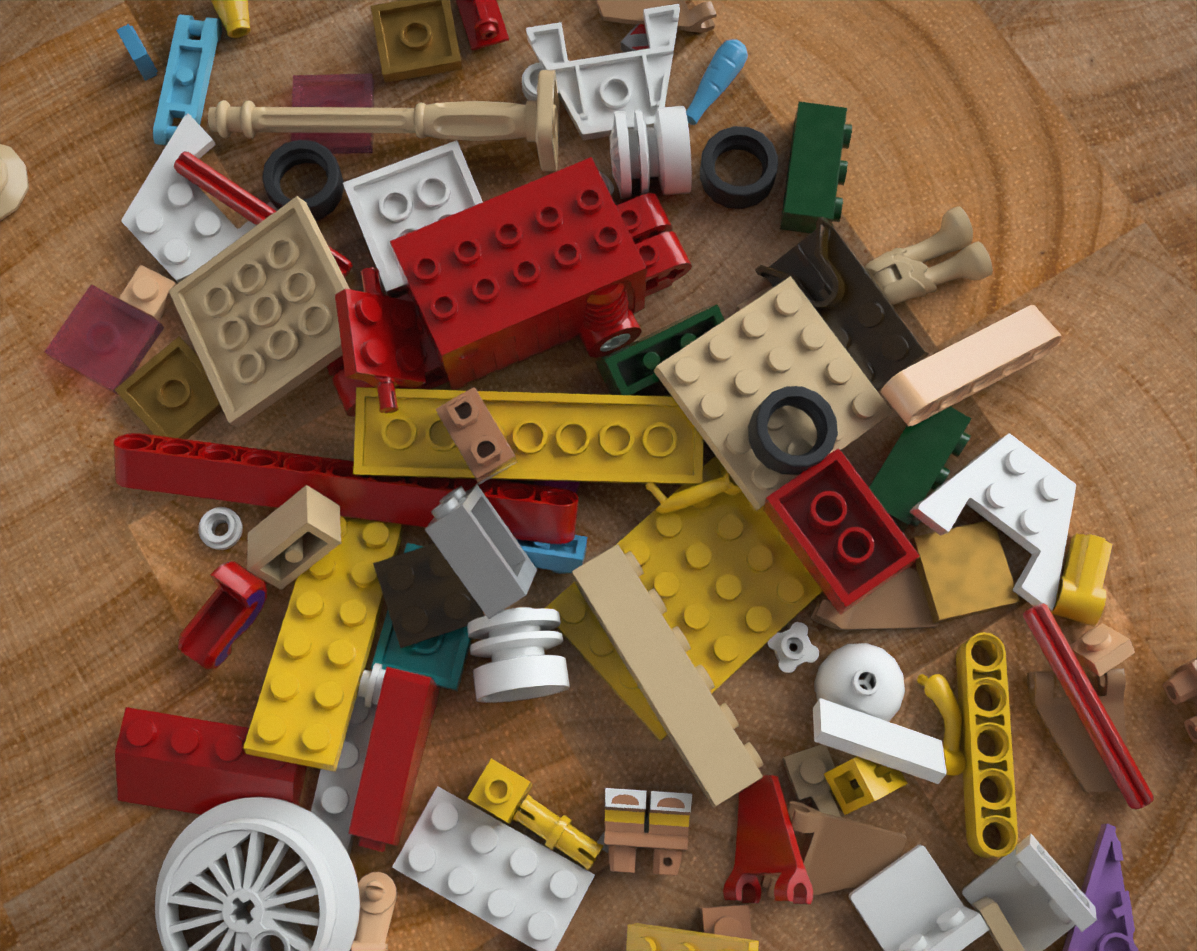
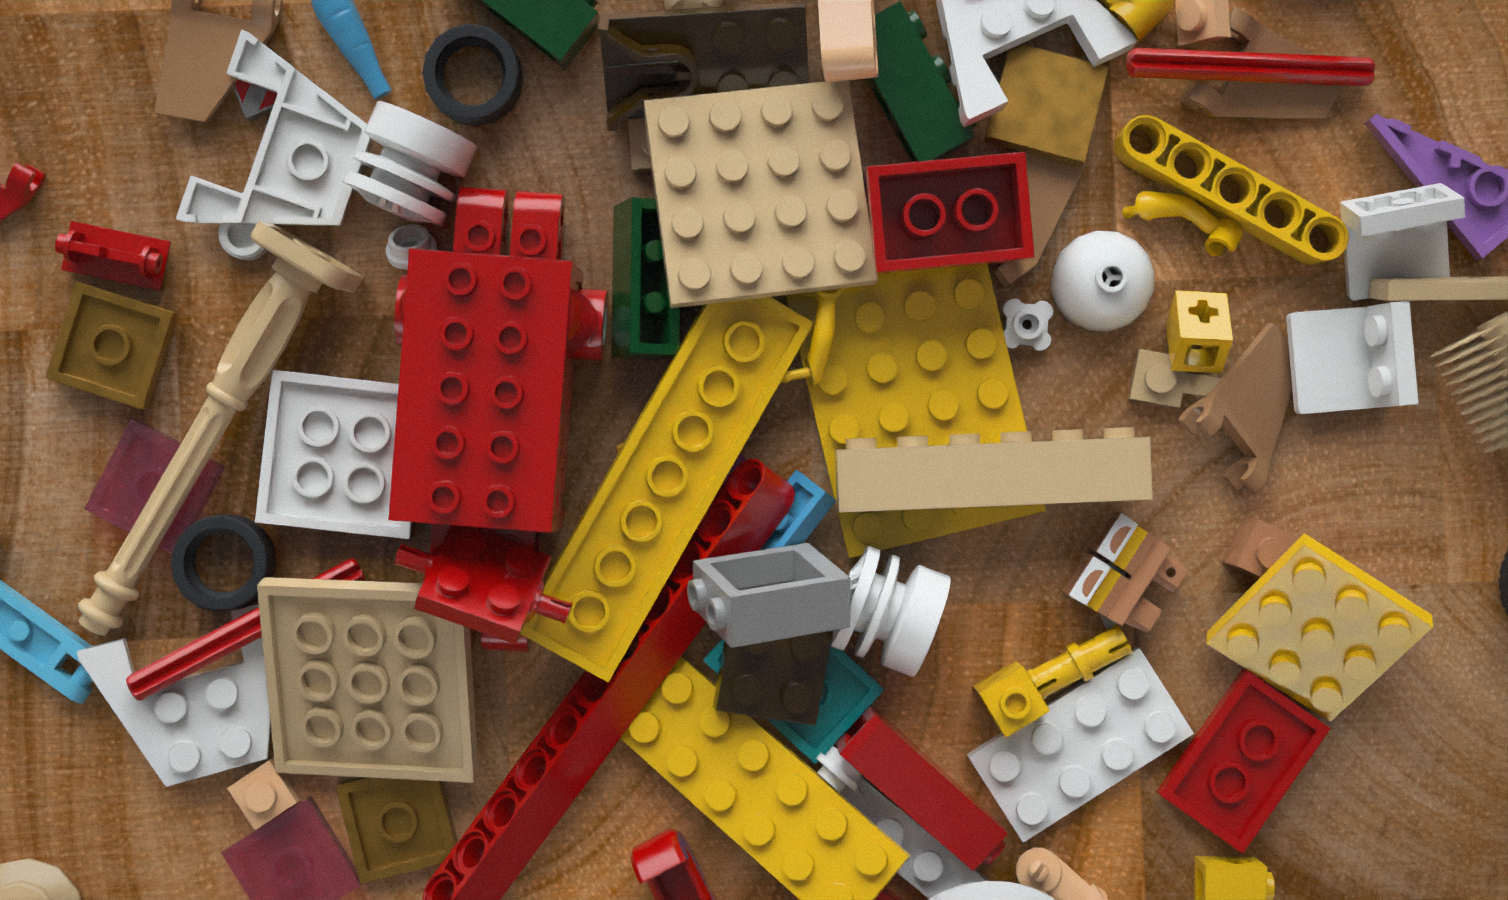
camera: 65 degrees left, 15 degrees up
white plate [198,507,243,550] -> none
tan brick [247,485,341,590] -> none
nougat hips [436,387,517,485] -> none
red flag [723,775,813,904] -> none
black tyre [748,386,838,475] -> none
white tile [813,698,946,784] -> none

